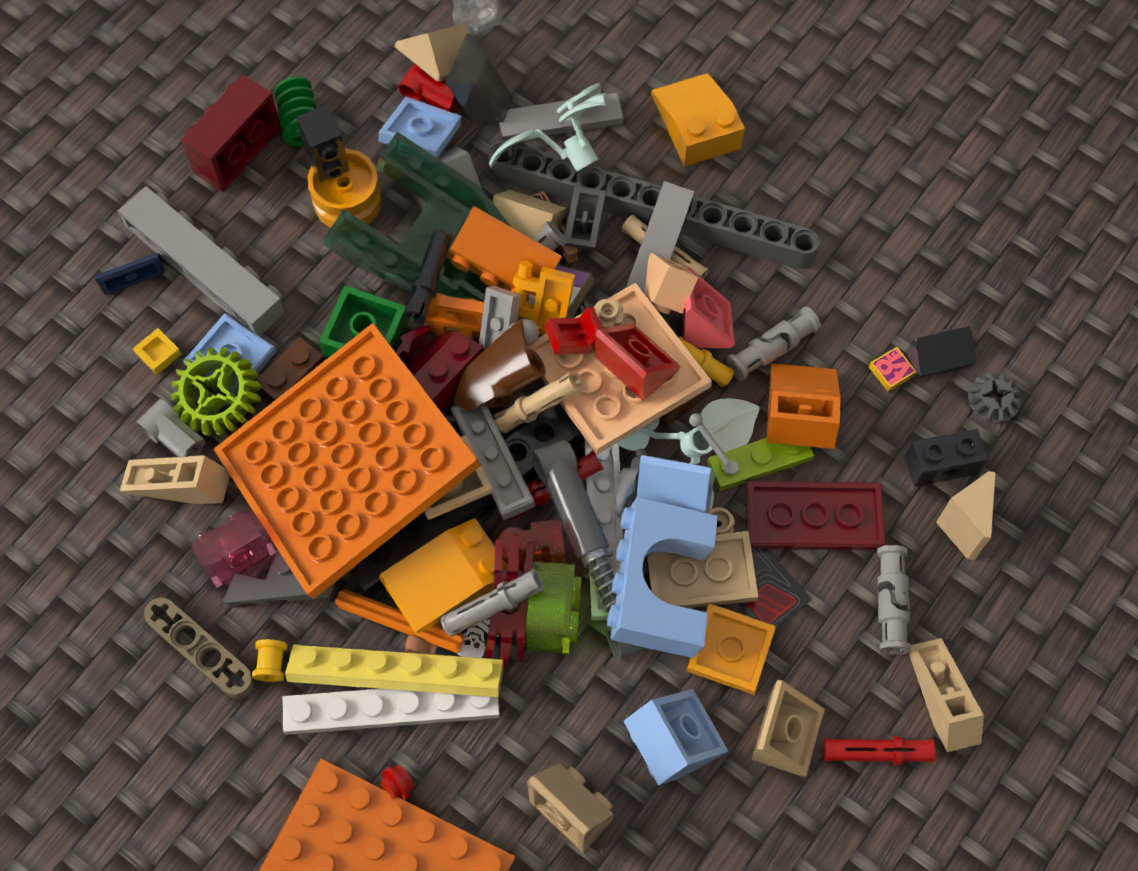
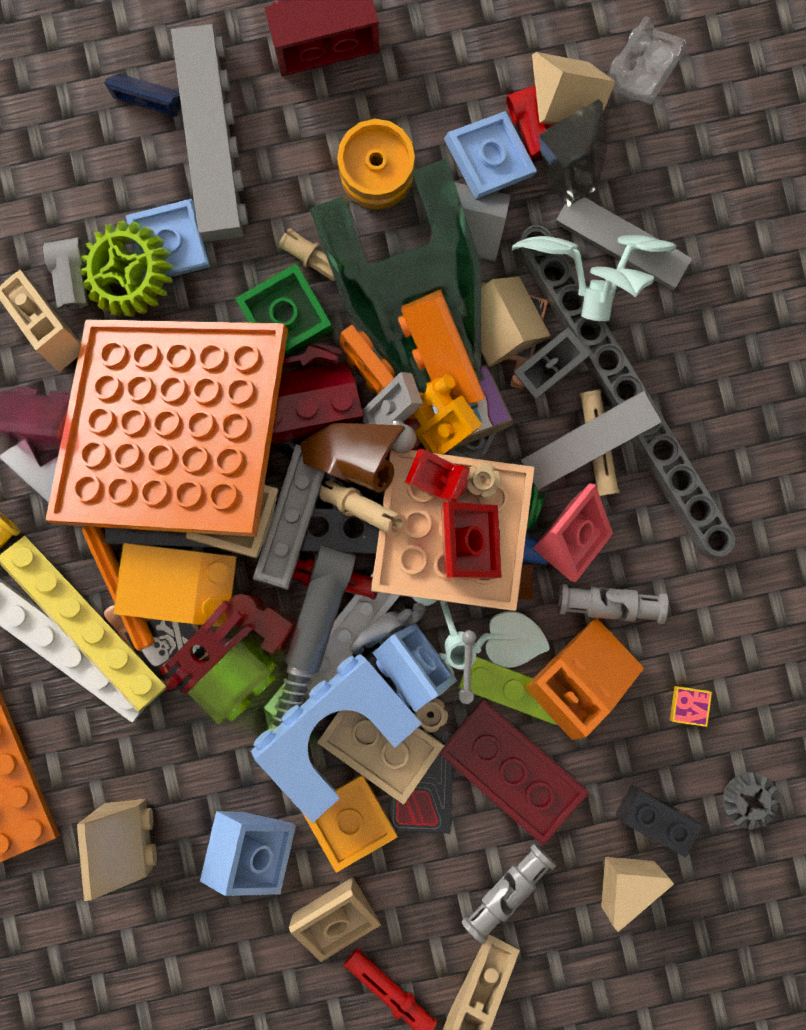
camera: 40 degrees right, 20 degrees up
yellow plate [133,328,182,375] -> none
reddish brown plate [255,337,325,401] -> none
green piece [274,76,316,148] -> none
black brick [296,105,350,182] -> none
red plate [381,765,414,800] -> none
black pin [405,229,453,323] -> none
light grey pin [441,569,544,637] -> none
light grey bush [533,221,567,251] -> none
light nougat slope [644,252,698,314] -> none
light orange slope [651,73,745,167] -> none
yellow pin [679,337,734,387] -> none
black slope [905,326,976,378] -> none
none -> tan axle [279,228,345,281]

